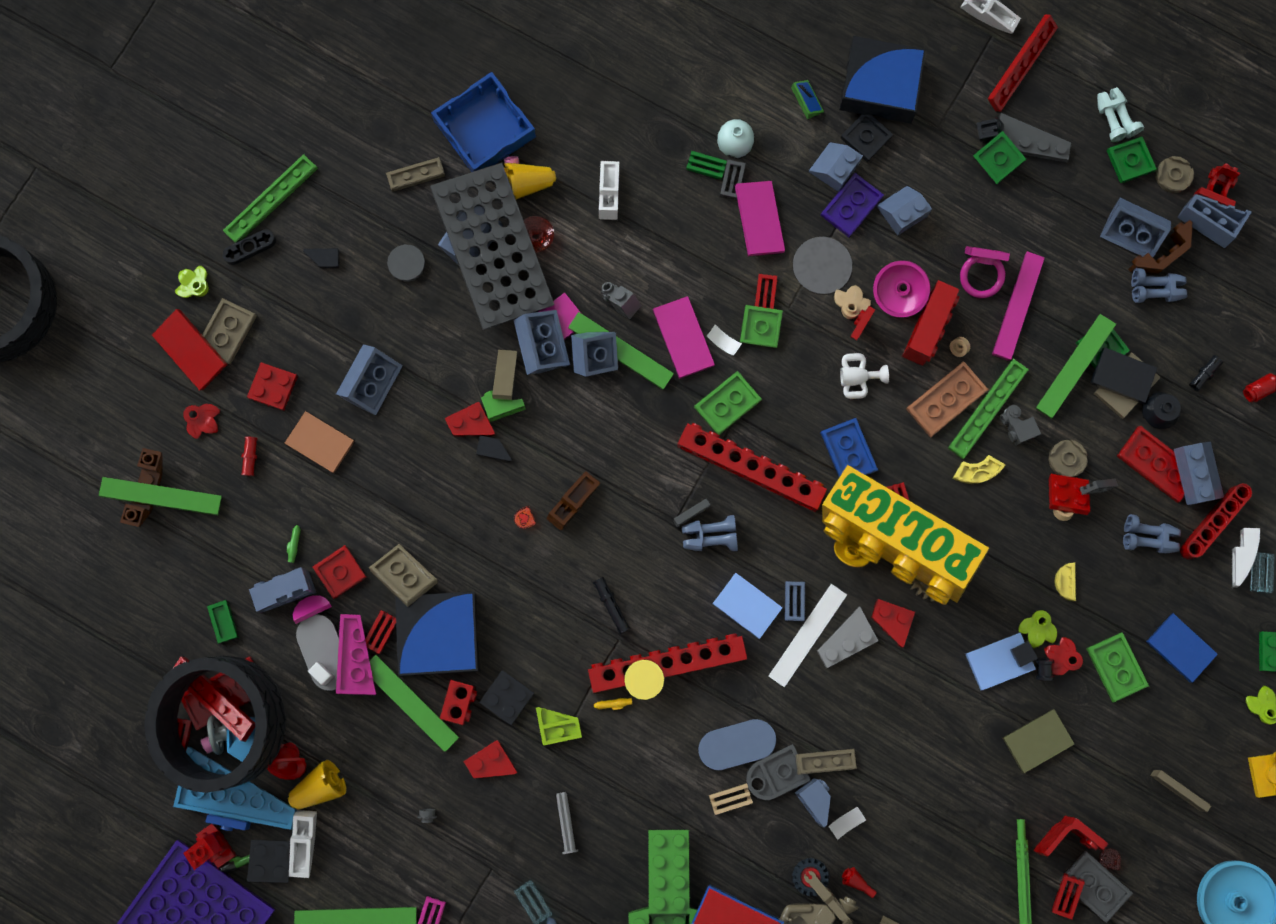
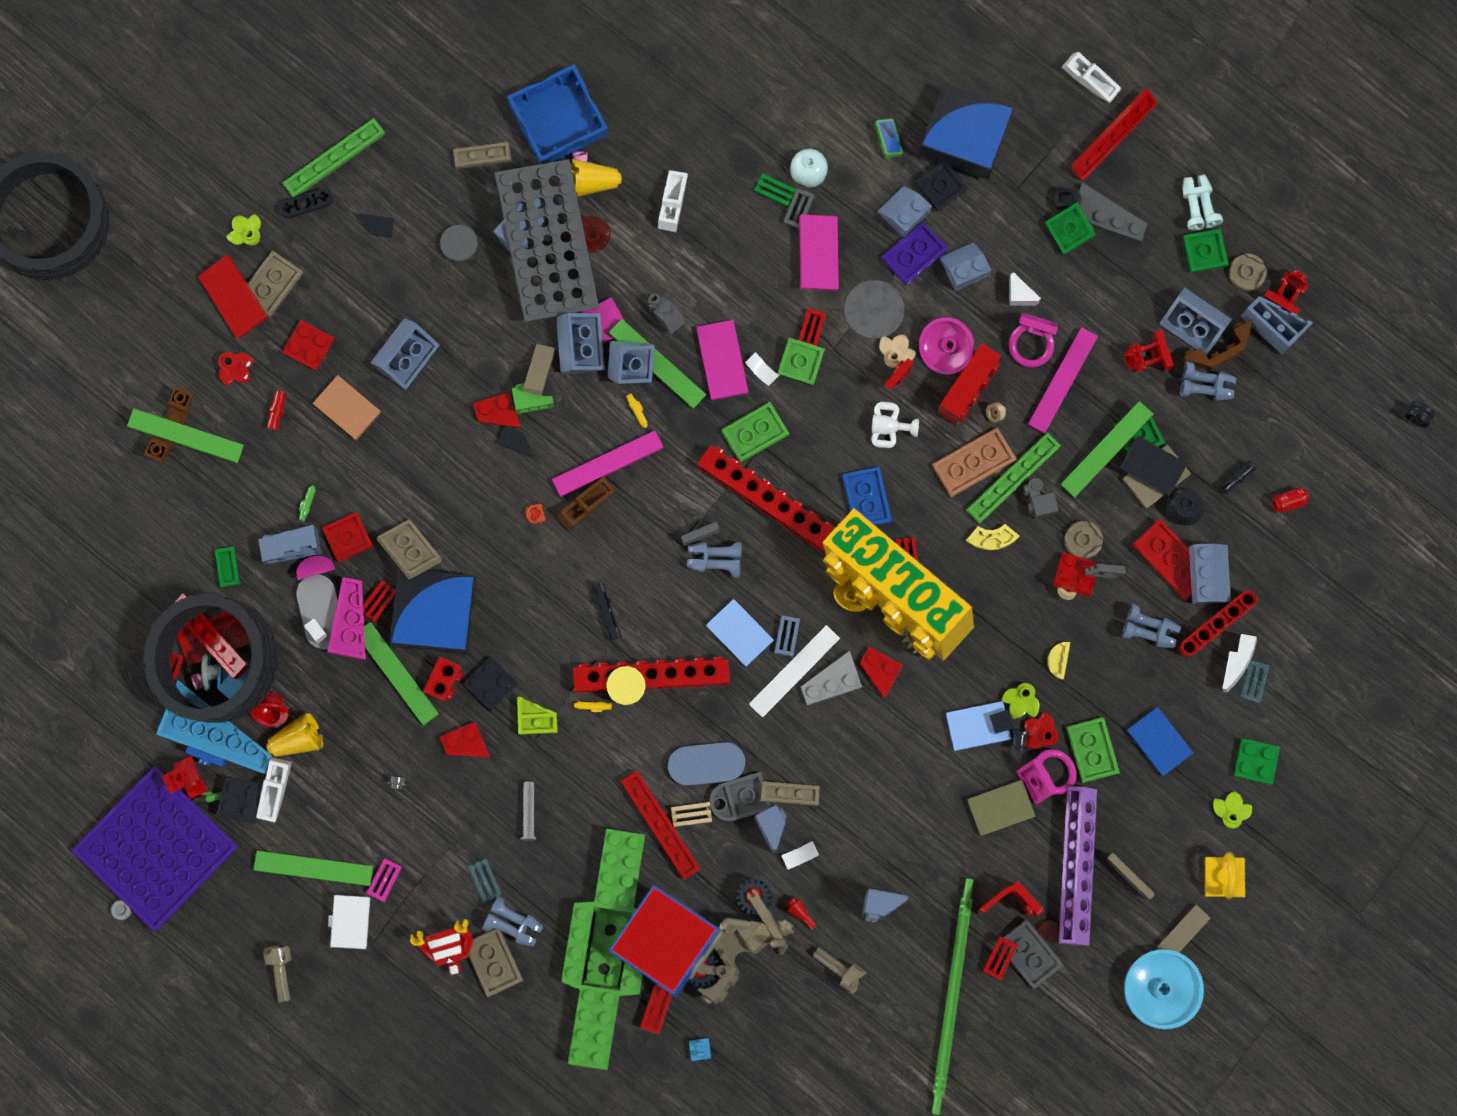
camera: 10 degrees right, 0 degrees up
none -> dark pink tile [552,431,664,497]
none -> red plate [621,771,701,880]
none -> yellow piece [626,394,648,428]
none -> sand blue slope [862,889,908,922]
none -> white slope [1009,272,1041,306]
none -> dark pink tile [1017,749,1076,805]
none -> medium lavender brick [1059,787,1097,946]
none -> red tile [1124,330,1174,372]
none -> dark tan tile [1156,905,1210,953]

